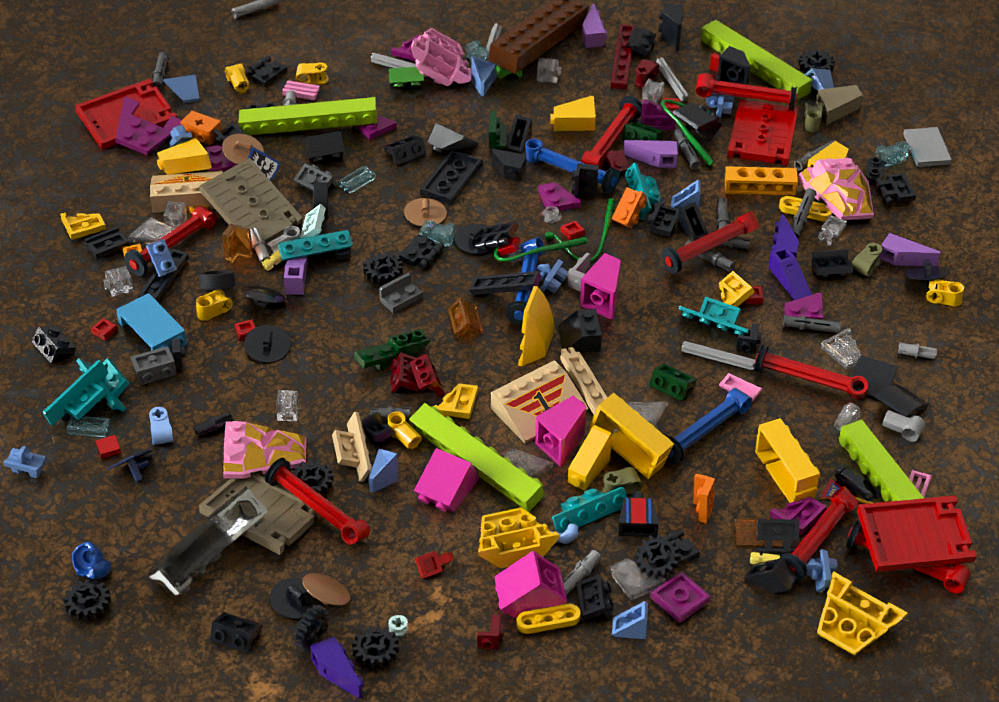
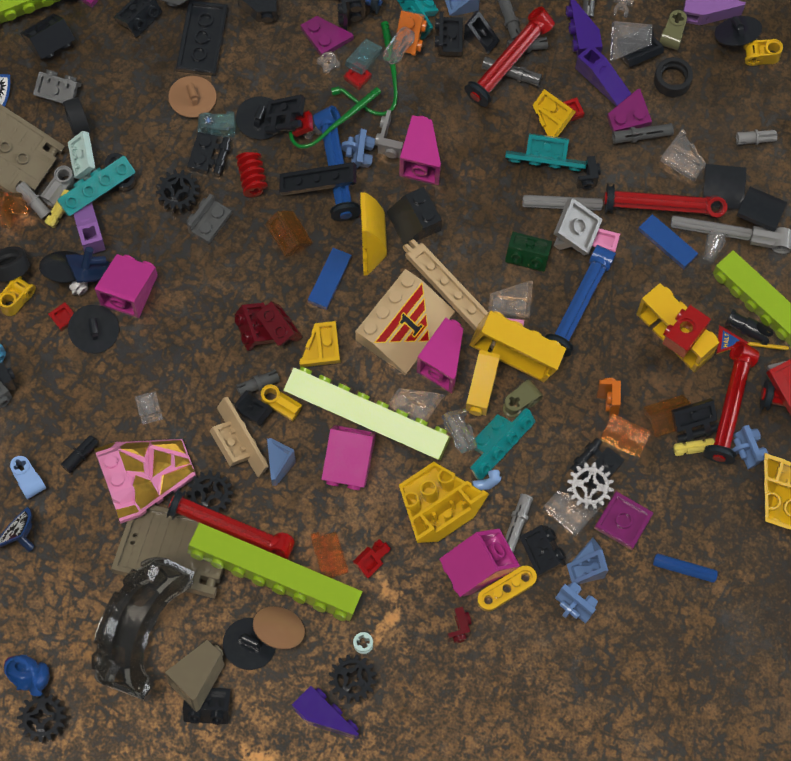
camera: 20 degrees left, 25 degrees up
black gear [293,605,330,652] -> none
clear light blue tile [338,166,376,194] -> none
dark green slope [354,329,430,370] -> none
black torso [618,491,659,537] -> none
black slope [744,558,797,594] -> none
magenta wing [769,497,827,535] -> none
none -> dark blue shield [65,247,111,283]
none -> white plate [69,281,88,296]
none -> dark pink slope [95,254,158,318]
none -> dark tan slope [165,640,224,712]
none -> lime brick [187,522,363,622]
none -> red piece [236,152,268,198]
none -> blue tile [308,248,352,310]
none -> clear orange panel [310,532,348,578]
none -> clear light blue plate [345,39,383,75]
none -> clear plate [383,27,415,65]
none -> clear wing [441,409,477,454]
none -> light grey bracket [553,198,603,255]
none -> medium blue hips [555,582,598,624]
none -> clear orange panel [600,414,651,458]
none -> clear wing [610,21,652,61]
none -> blue tile [638,214,698,270]
none -> blue axle [653,554,718,582]
none -> black tyre [654,57,693,97]
none -> red brick [663,305,711,359]
none -> light grey axle [671,215,752,240]

